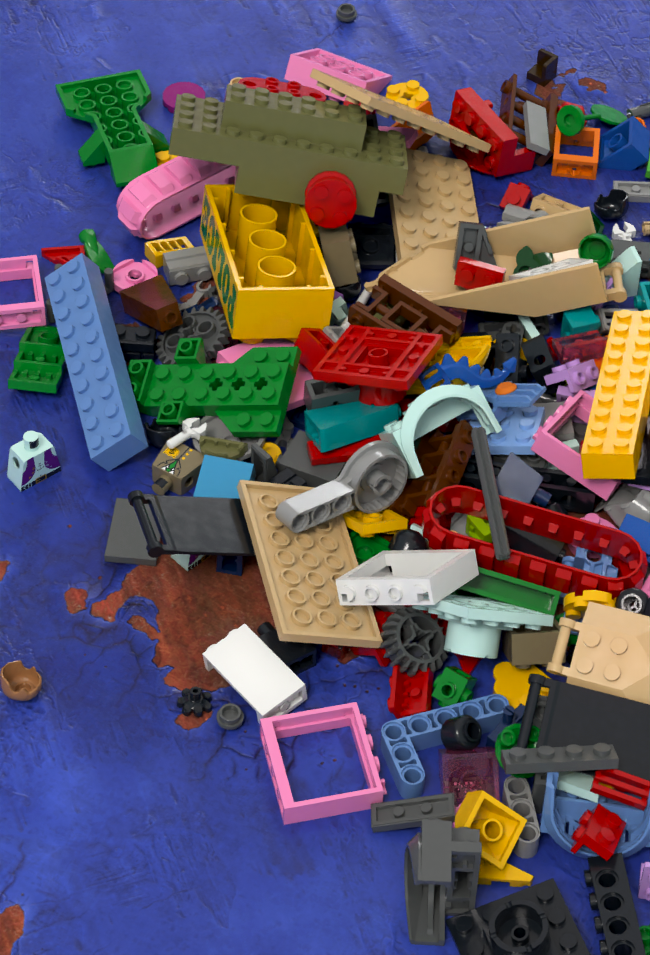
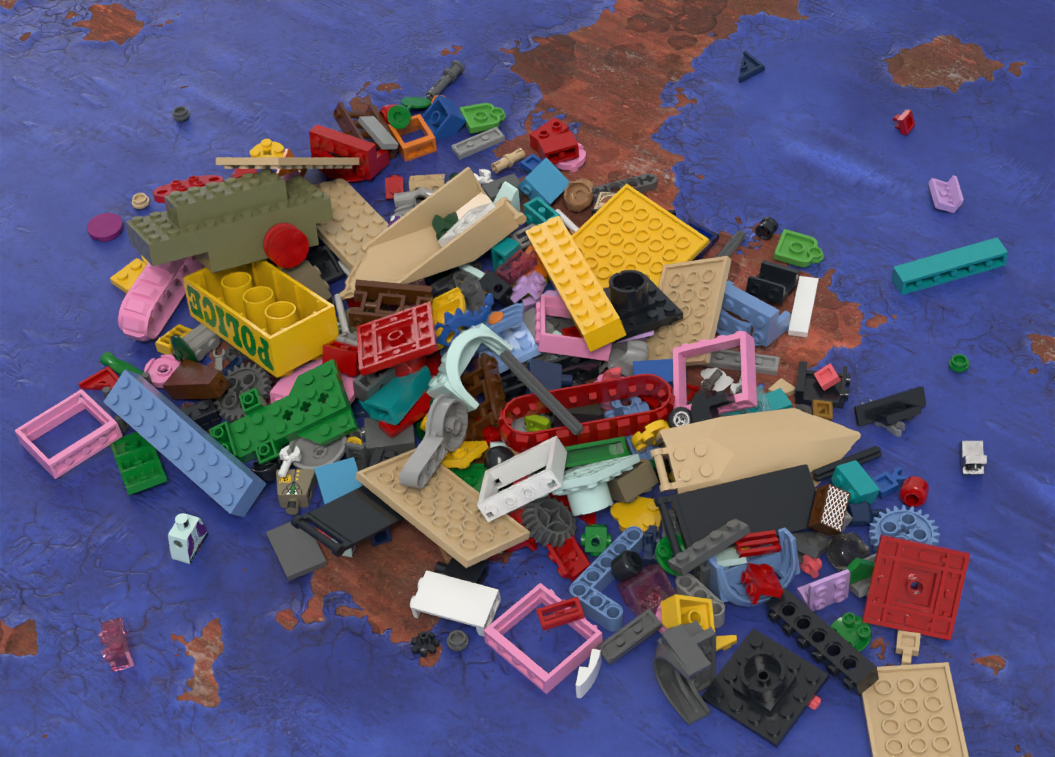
camera: 25 degrees left, 0 degrees up
medium nougat hair [0,660,42,701] -> none
green piece [55,69,169,187] -> none
olive tile [199,435,248,460] -> none
bright pink slope [284,48,392,102] -> none
dark grey wing [452,221,497,270] -> none
red bracket [454,256,506,290] -> none
dark brown panel [526,48,558,87] -> none
green hair [578,233,614,269] -> none
black hair [593,189,628,220] -> none
none -> dark green dish [170,335,198,363]
none -> red tile [536,596,585,631]
none -> white slope [576,649,602,698]
none -> coral tile [602,367,622,381]

